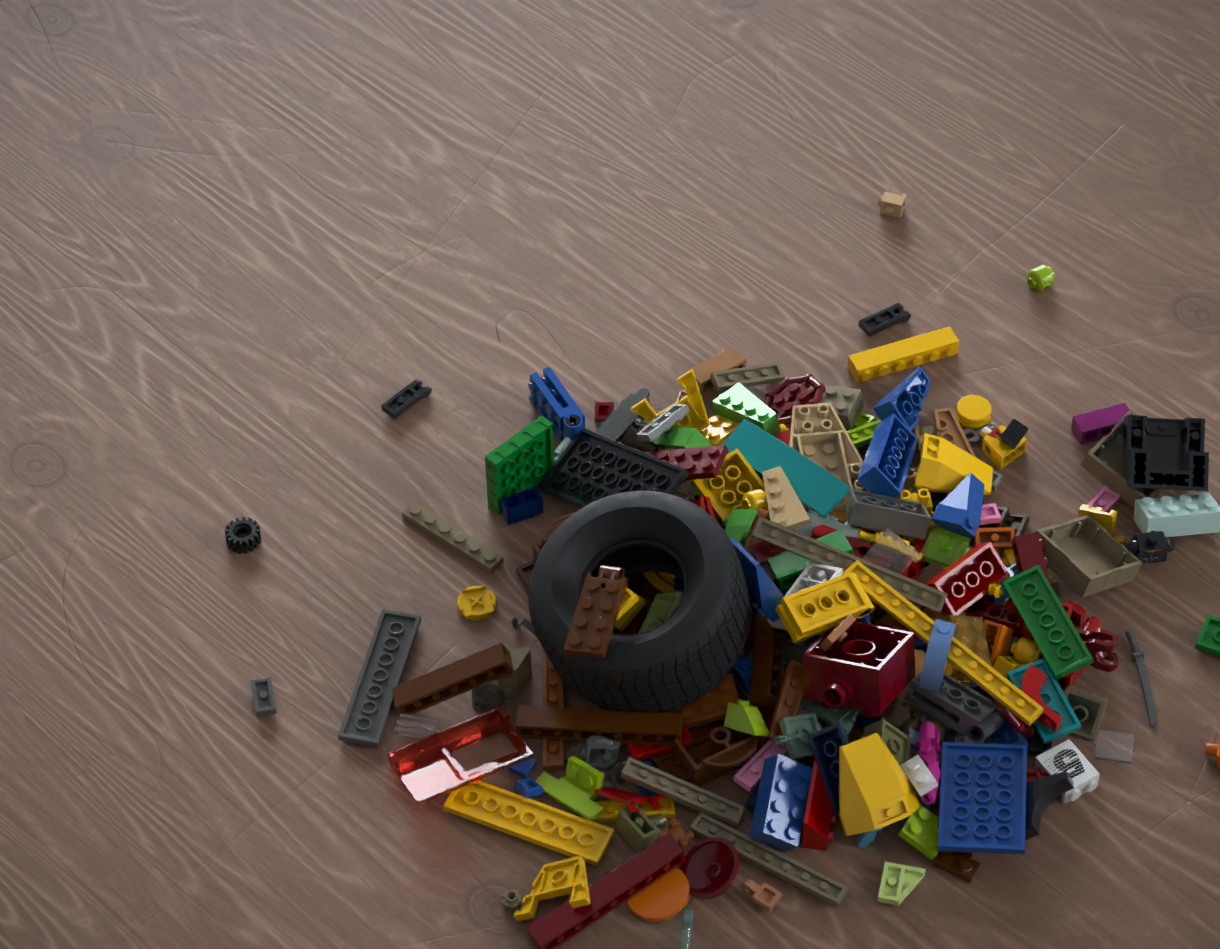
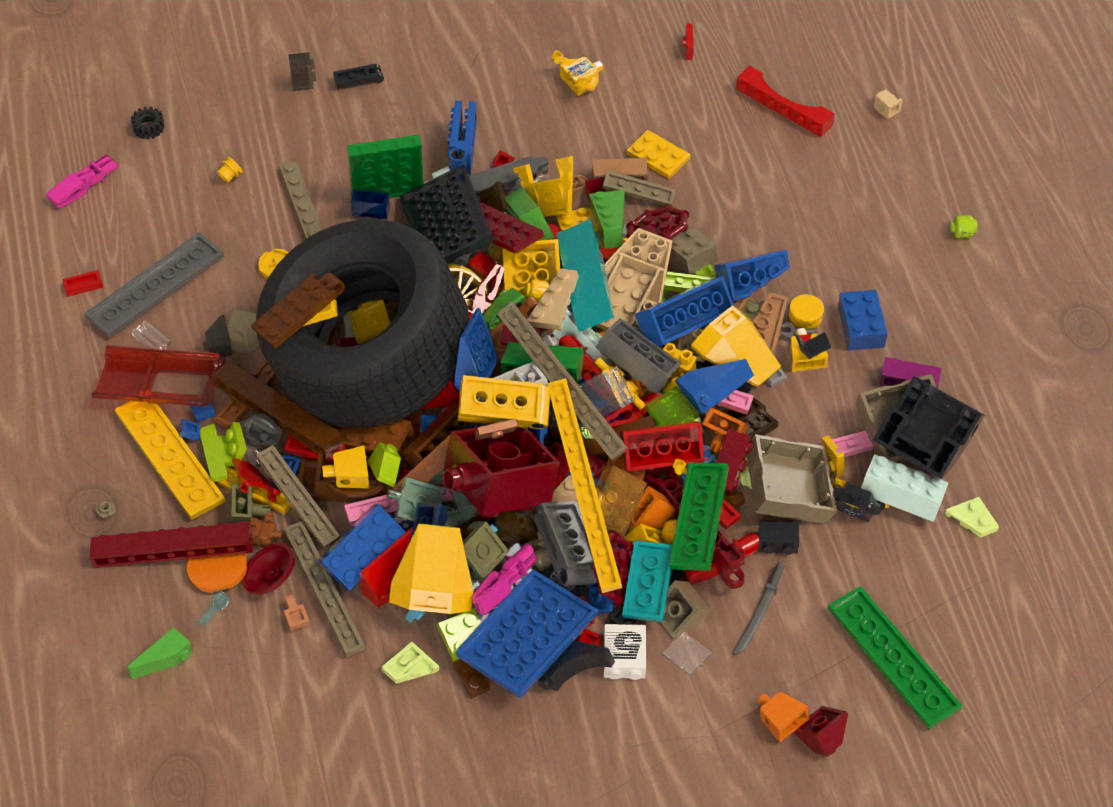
camera: 30 degrees right, 5 degrees up
dark grey plate [251,677,277,717] -> none
reddish brown brick [392,643,514,717] -> none
yellow wing [514,855,591,922] -> none
light grey plate [636,404,690,442] -> none
yellow brick [848,326,959,383] -> none
black plate [859,303,911,337] -> none
white plate [900,755,939,796] -> none
medium blue arch [919,619,956,692] -> none
red arch [1020,664,1063,733] -> none
red plate [1067,600,1086,628] -> none
none -> dark pink arm [46,154,118,209]
none -> red tile [62,270,104,297]
none -> yellow piece [217,156,243,182]
none -> clear smoke brick [288,52,316,91]
none -> yellow torso [322,446,369,488]
none -> yellow torso [551,50,603,97]
none -> dark red bracket [585,177,606,203]
none -> yellow plate [626,130,690,179]
none -> red plate [682,23,694,60]
none -> red arch [736,65,835,137]
none -> black brick [758,521,799,555]
none -> blue brick [838,290,888,351]

